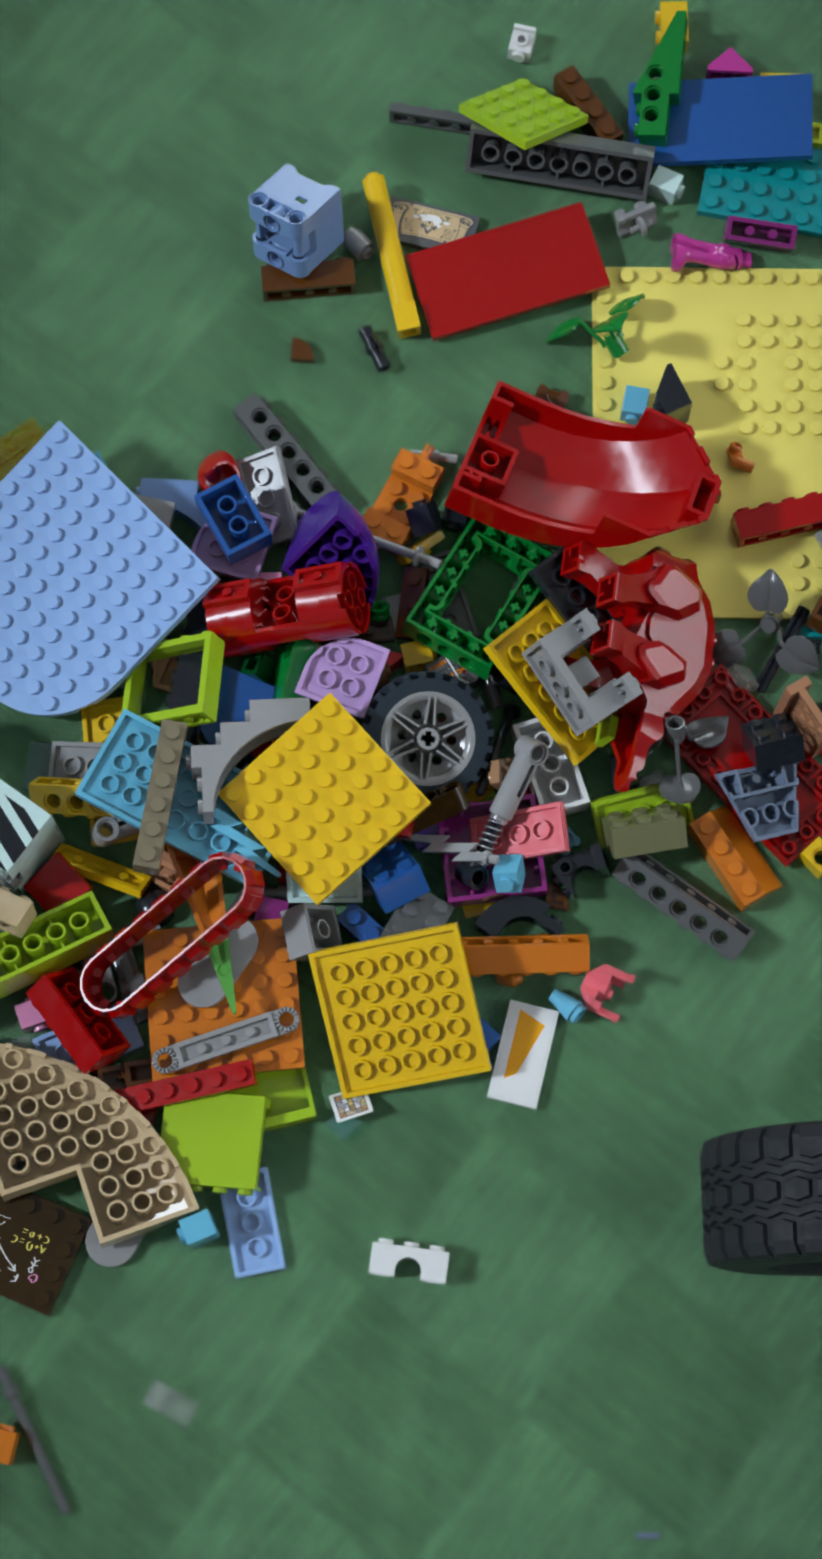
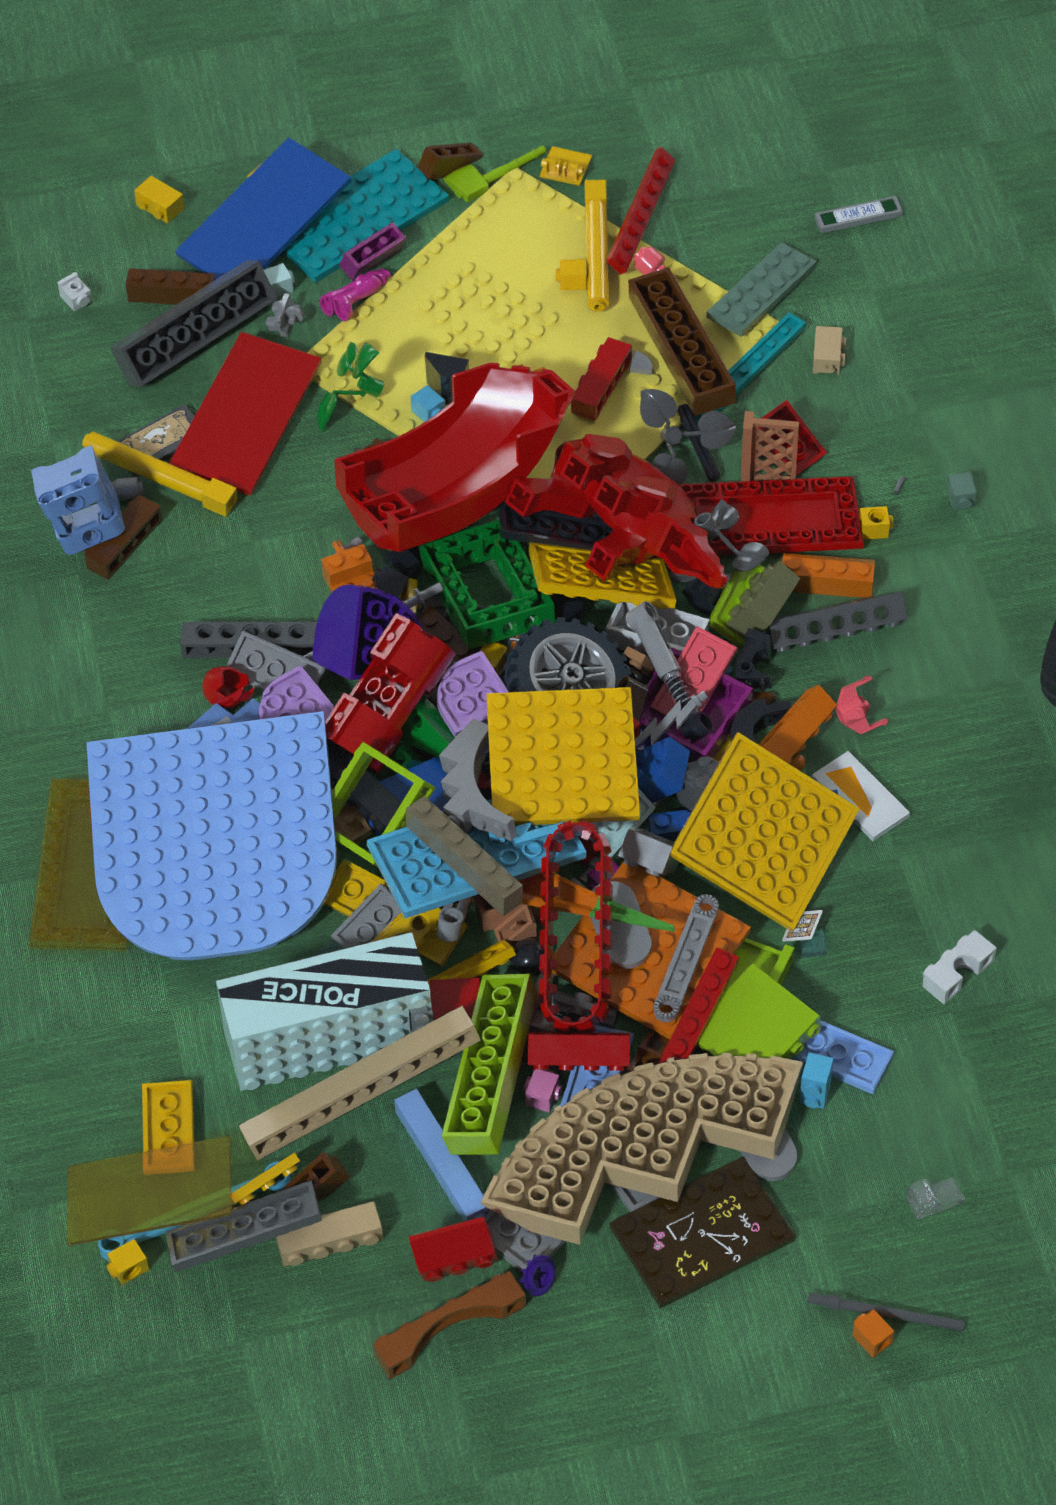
camera: 50 degrees left, 20 degrees down
blue brick [194,474,273,566] -> none
reddish brown tile [291,337,314,363] -> none
black pin [358,325,391,373] -> none
dark grey plate [389,102,473,135] -> none
lime plate [459,78,589,150] -> none
medium azure brick [492,854,526,893] -> none
light grey piece [521,608,643,736] -> none
medium azure cone [548,988,587,1024] -> none
lime tile [594,714,619,748] -> none
green brick [633,11,688,147] -> none
dark pink slope [705,47,753,79] -> none
sand blue wedge [714,762,799,842] -> none
clear tile [728,663,759,692] -> none
black brick [741,713,806,772] -> none

